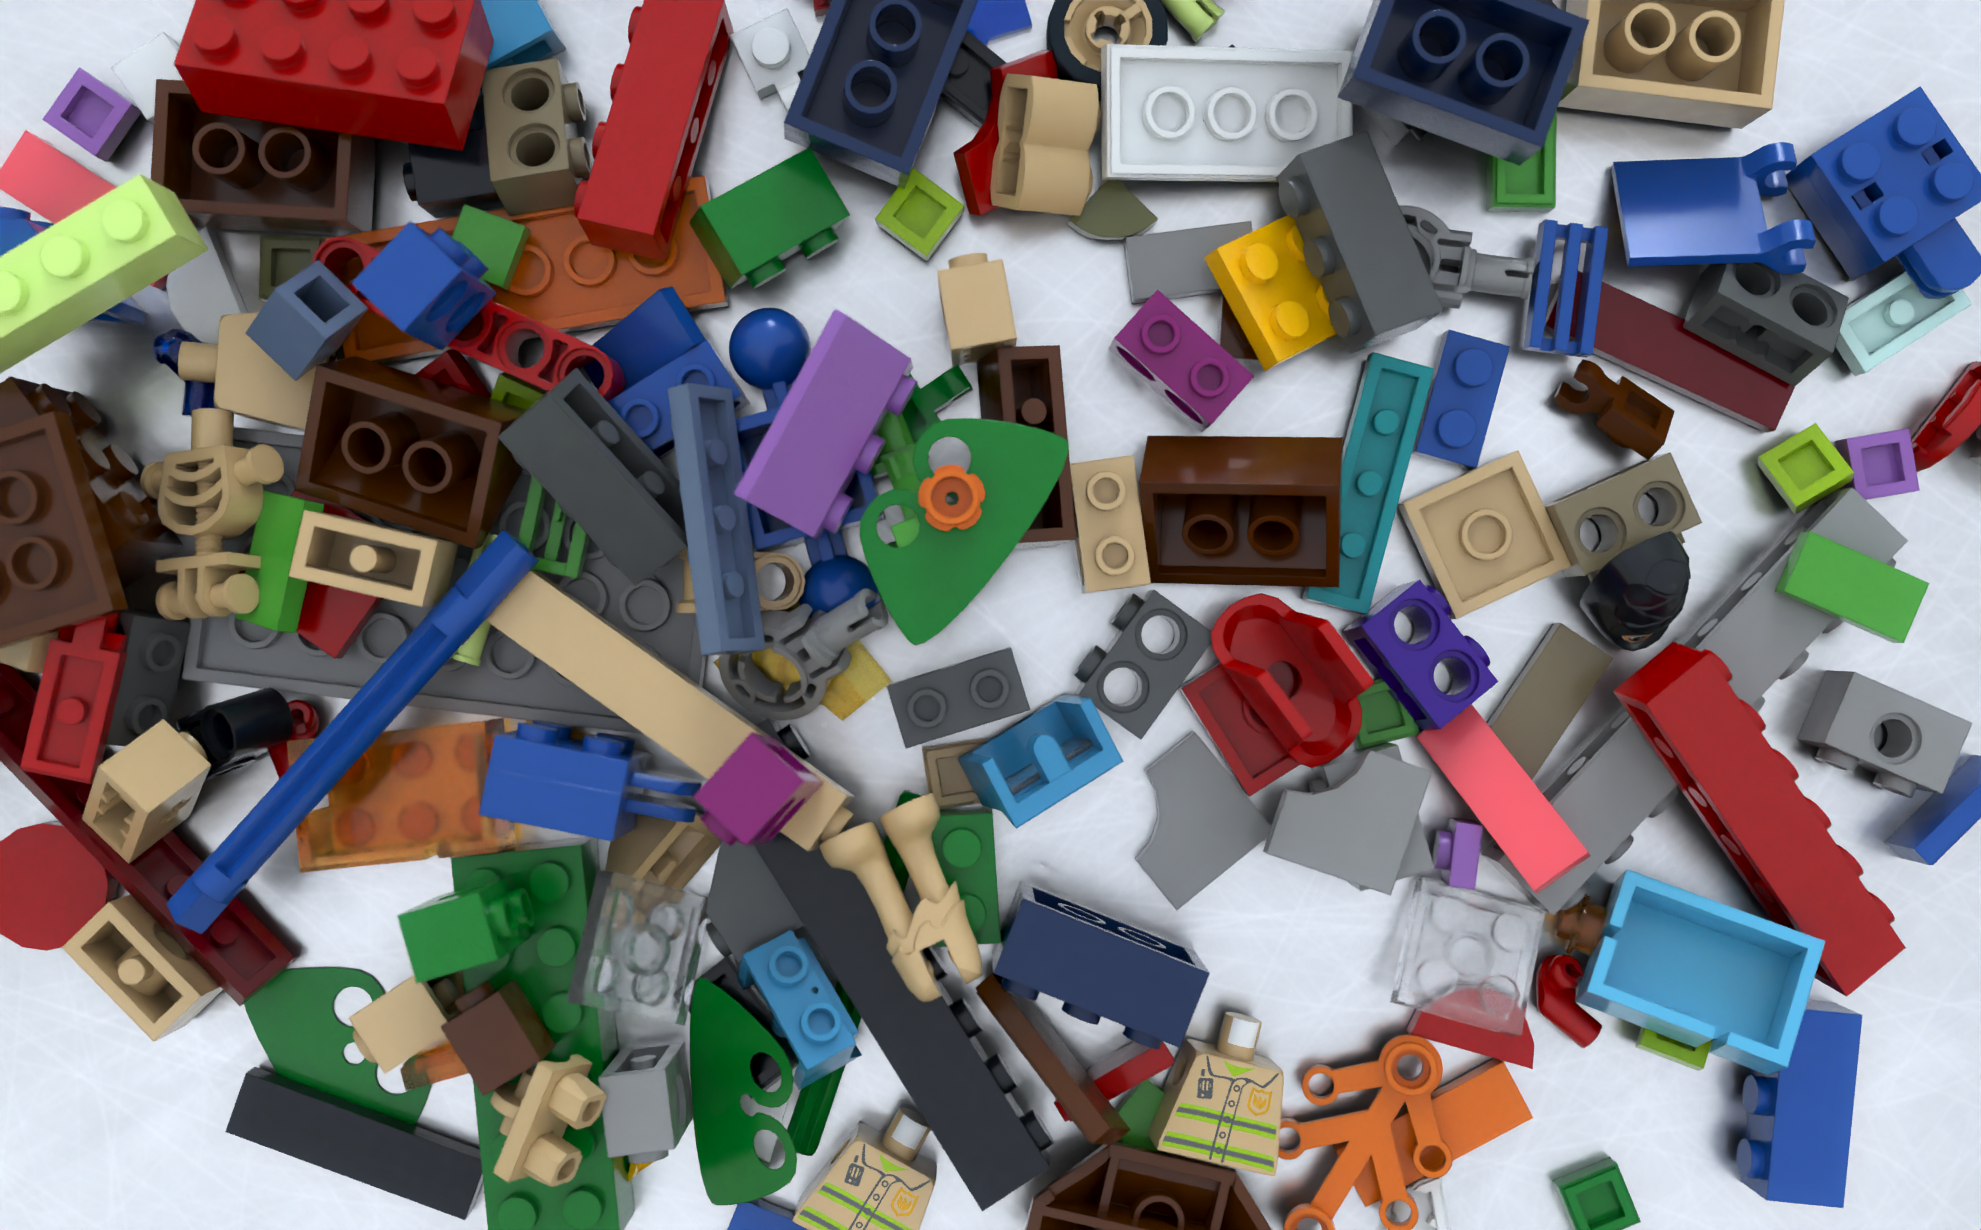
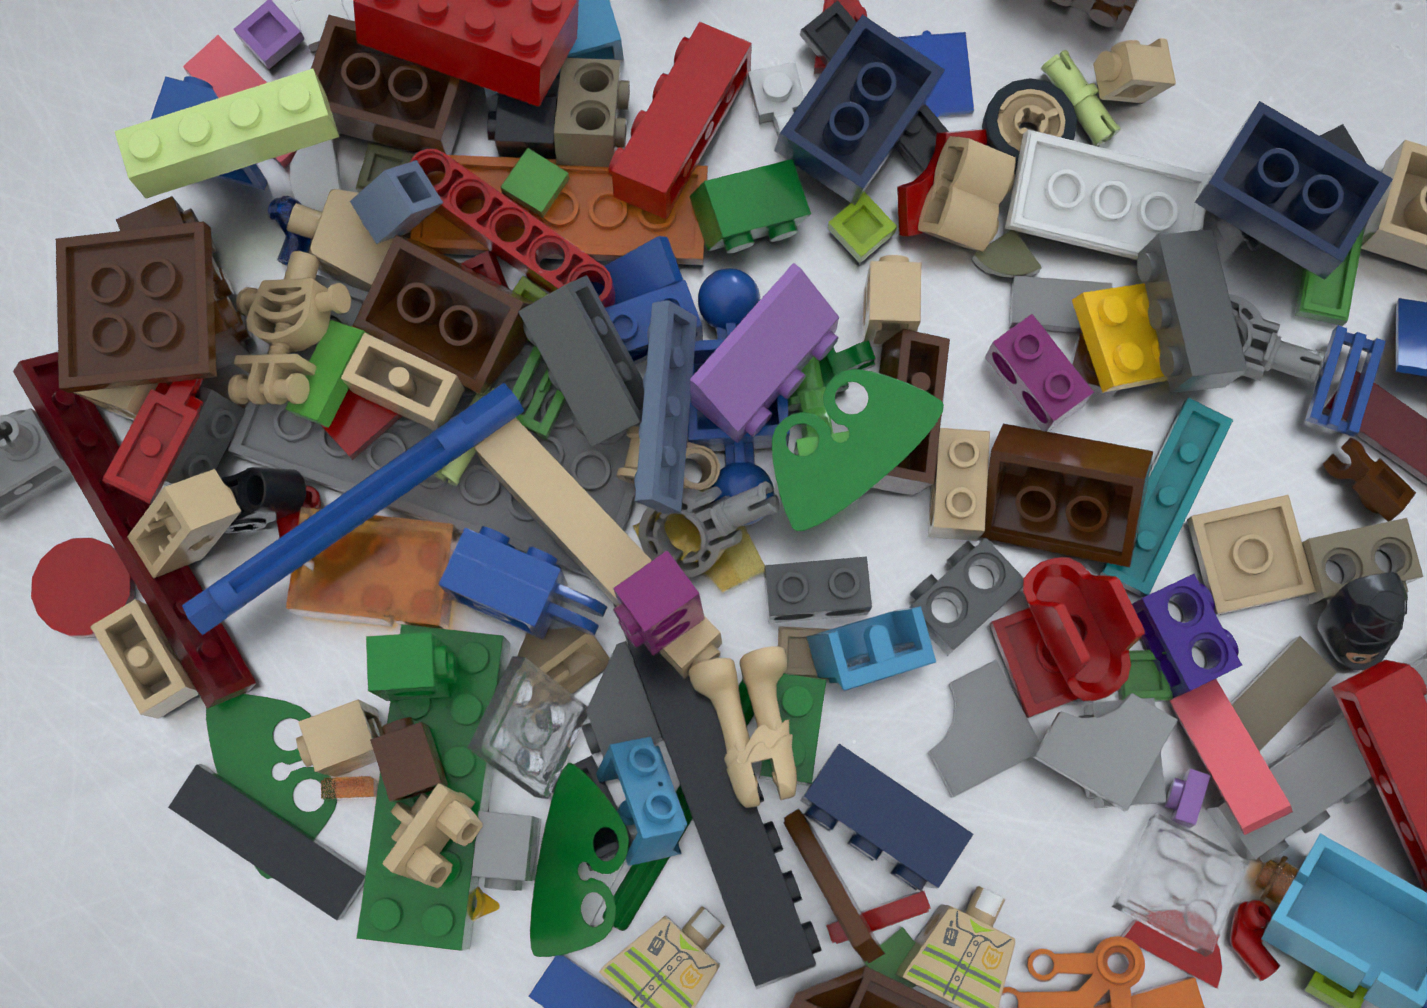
camera: 10 degrees right, 10 degrees down
blue brick [351,221,497,350] -> none
orange plate [918,464,985,531] -> none
blue plate [1412,330,1510,470] -> none

